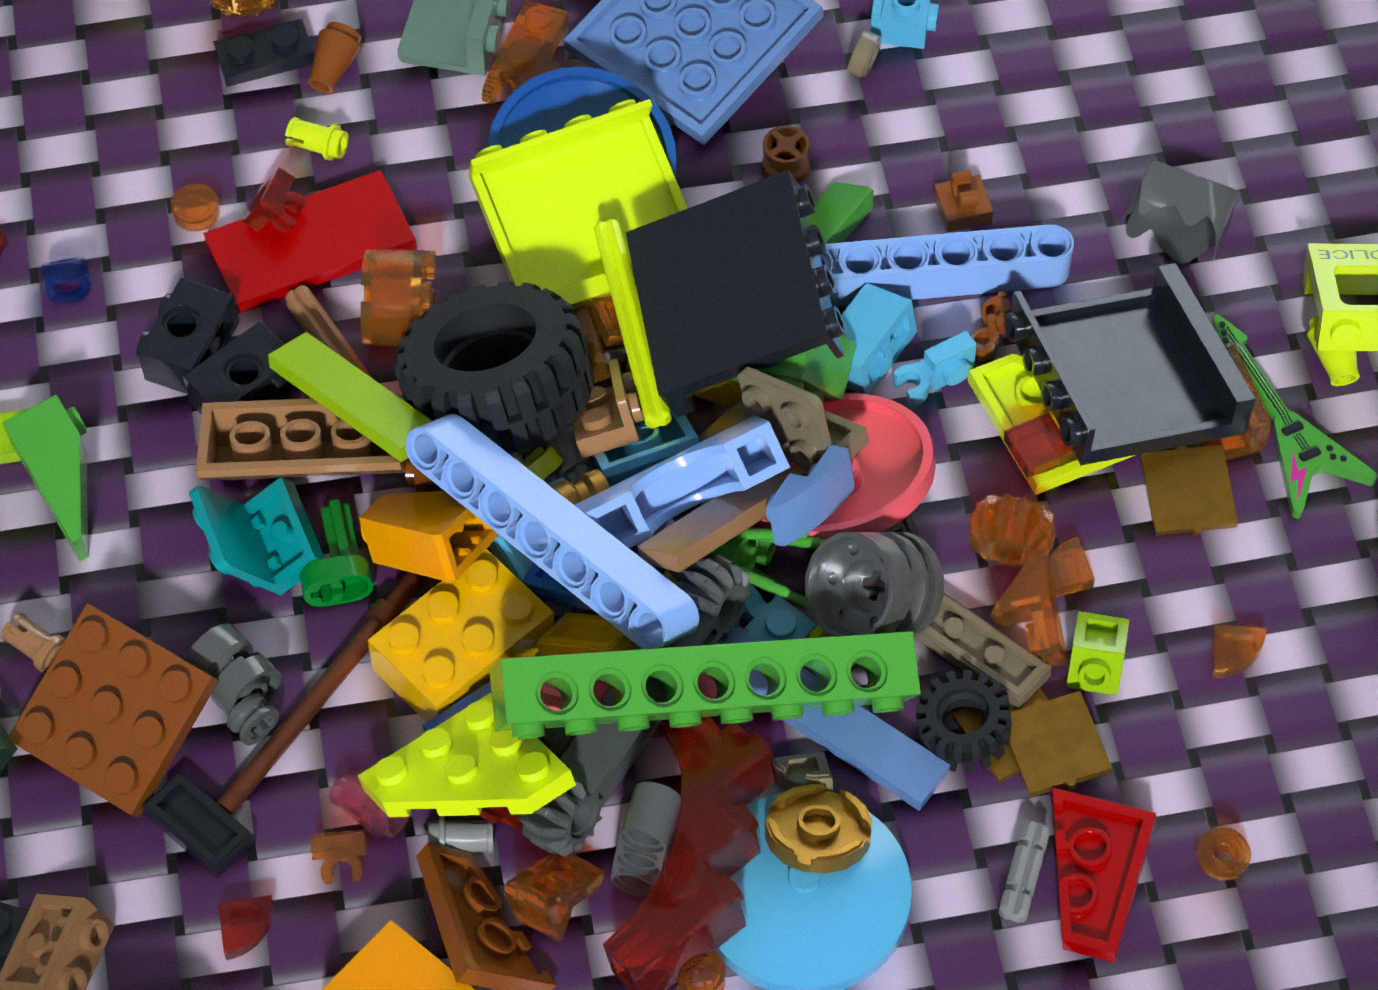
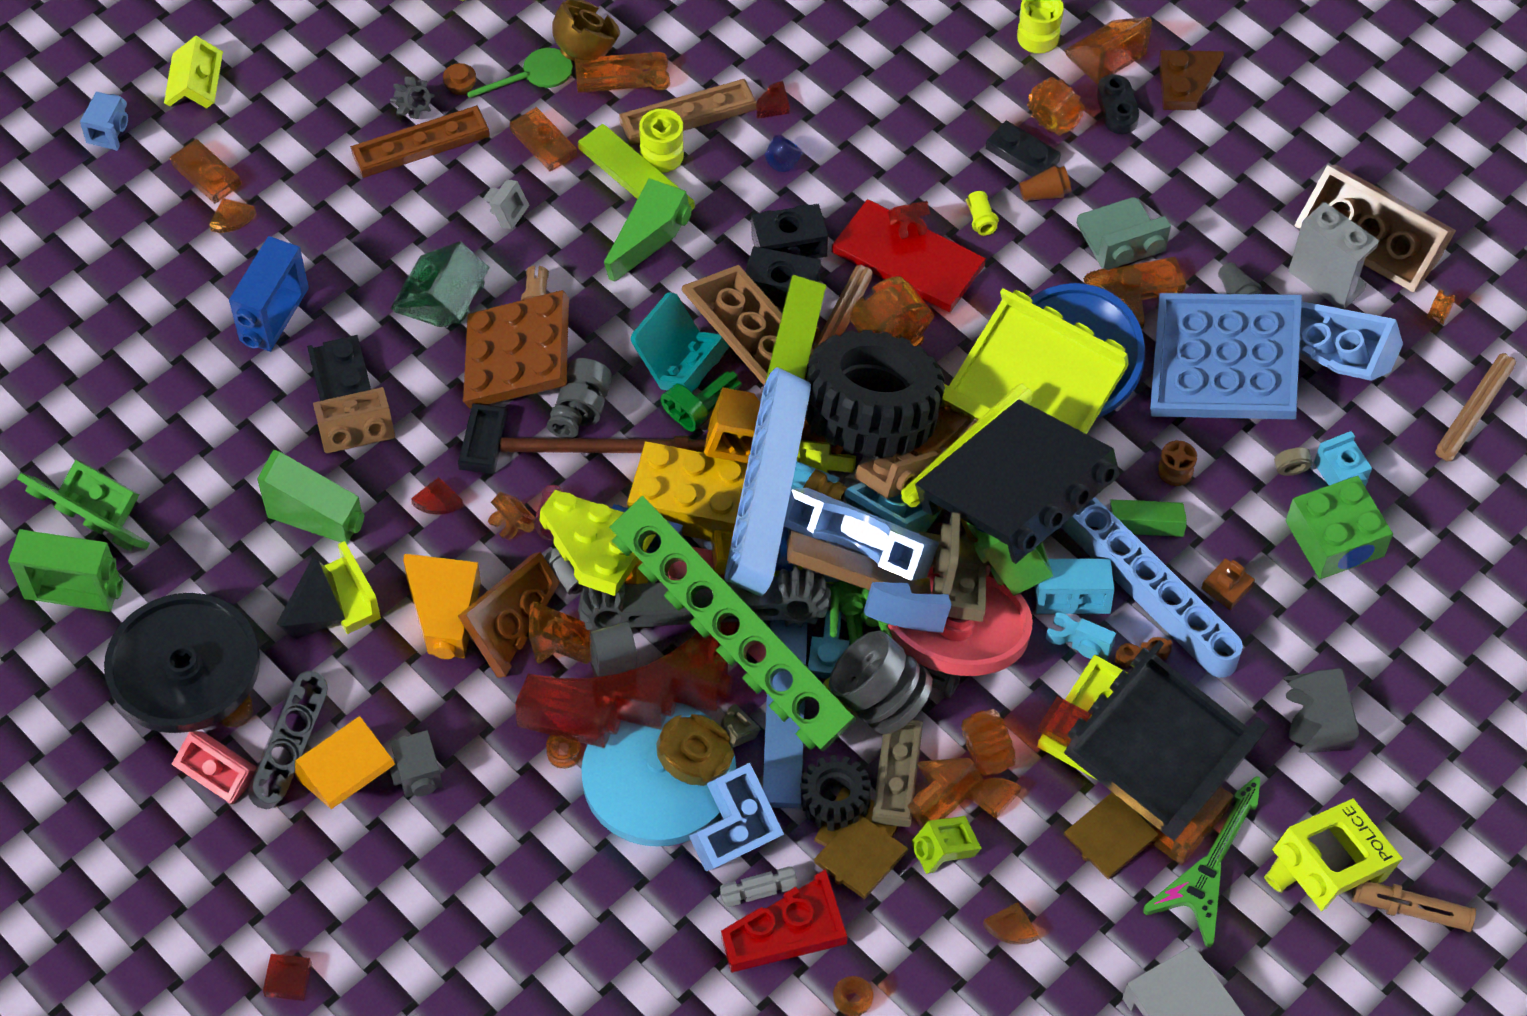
camera: 55 degrees right, 0 degrees up
clear orange tile [171,184,220,232] -> none
none -> light blue brick [689,763,784,871]
none -> bright green brick [1286,475,1393,580]

